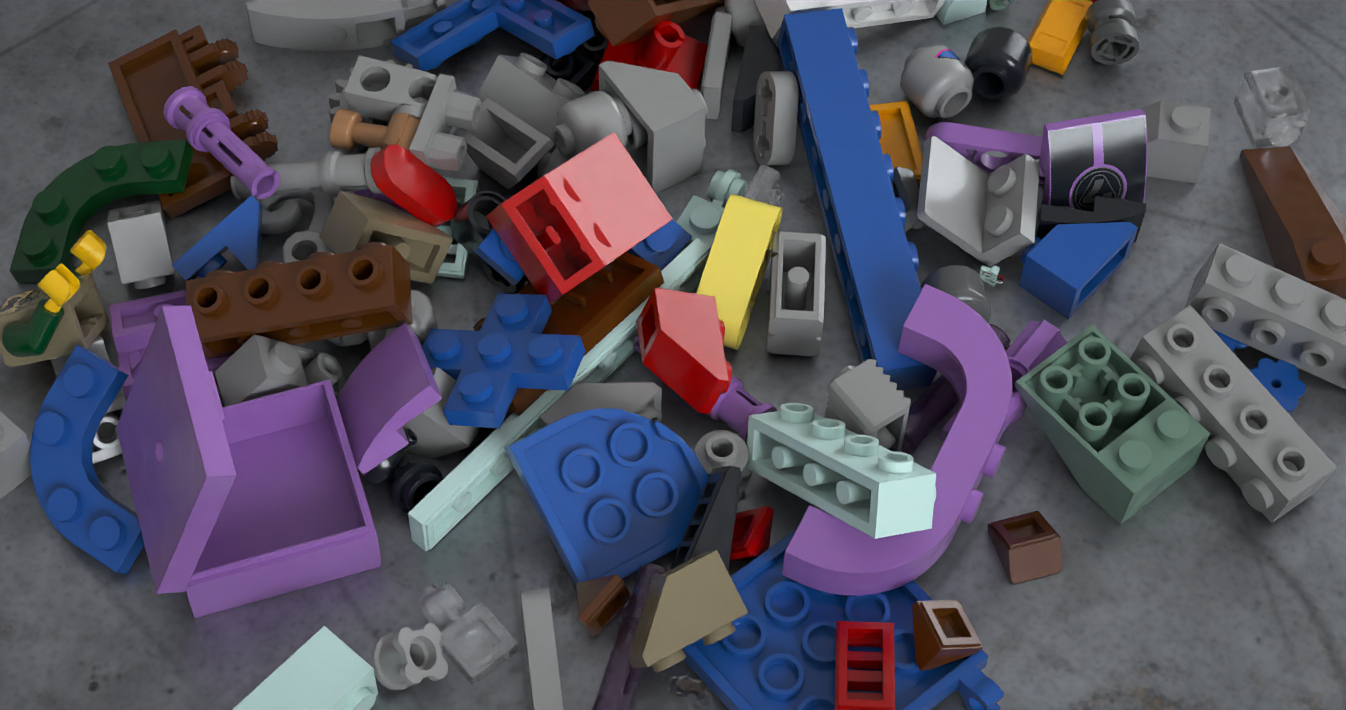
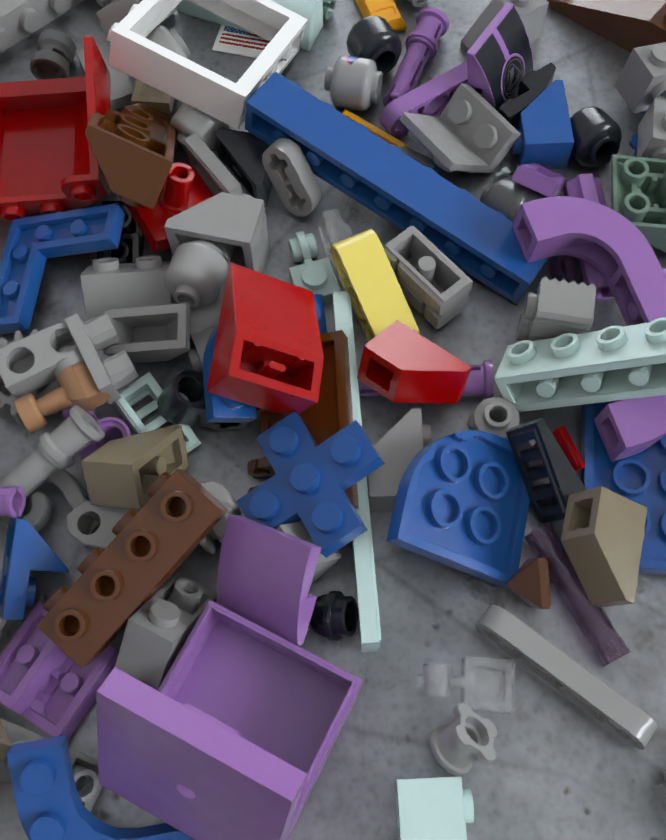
camera: 40 degrees left, 10 degrees up
red tile [370,144,457,227] -> none
none -> medium lavender pin [383,7,449,107]
none -> medium lavender tile [512,163,569,197]
none -> black head [570,106,622,168]

